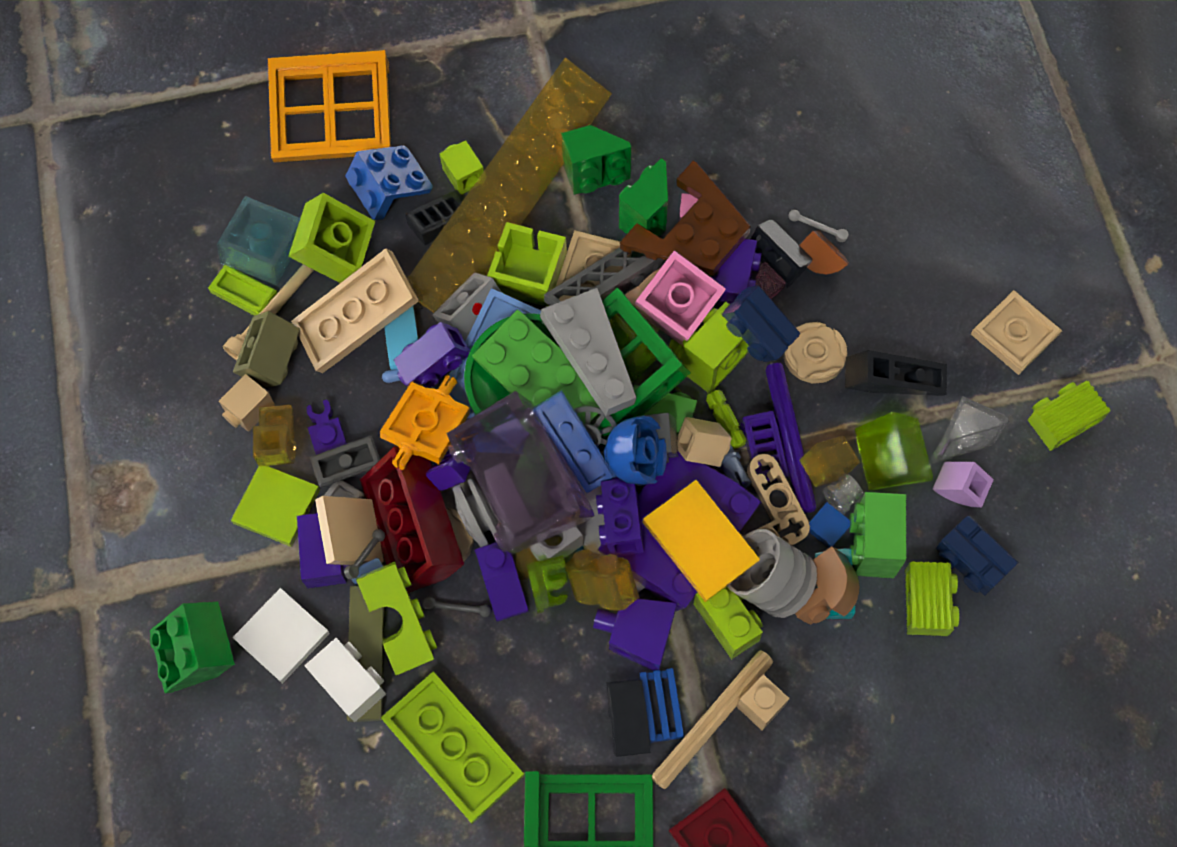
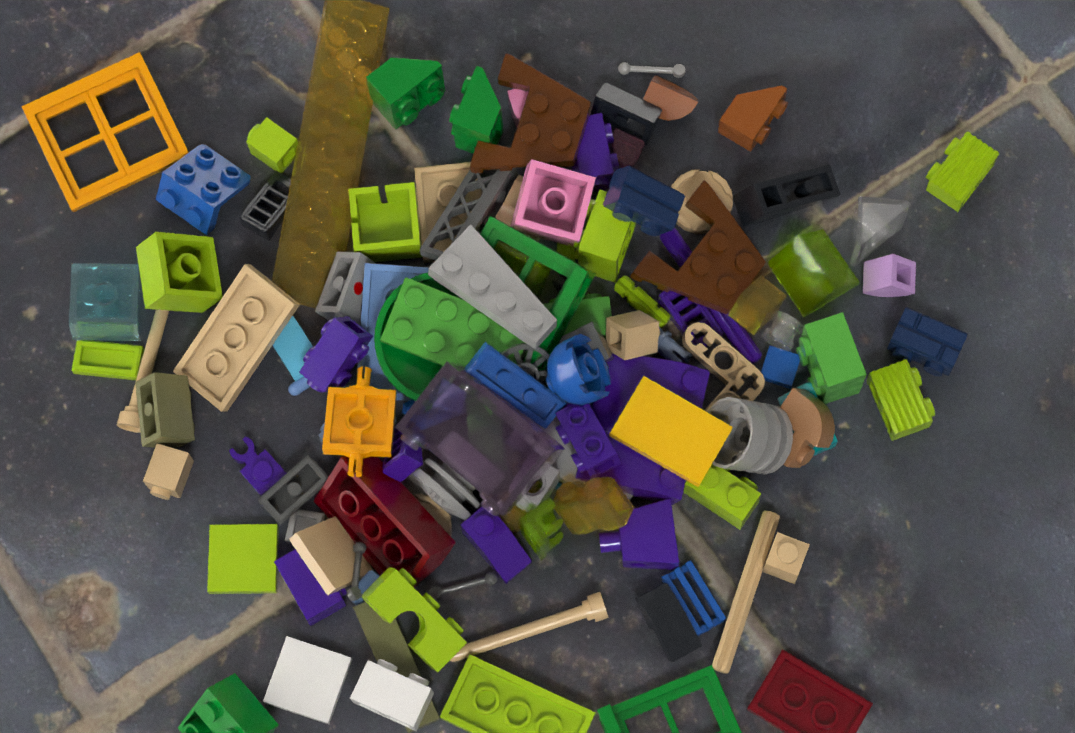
camera: 20 degrees left, 5 degrees up
clear yellow brick [253,405,297,467] -> none
tan tile [971,290,1062,375] -> none
none -> tan piece [450,592,609,662]
none -> reddish brown wing [630,180,766,314]
none -> dark orange slope [718,85,788,152]

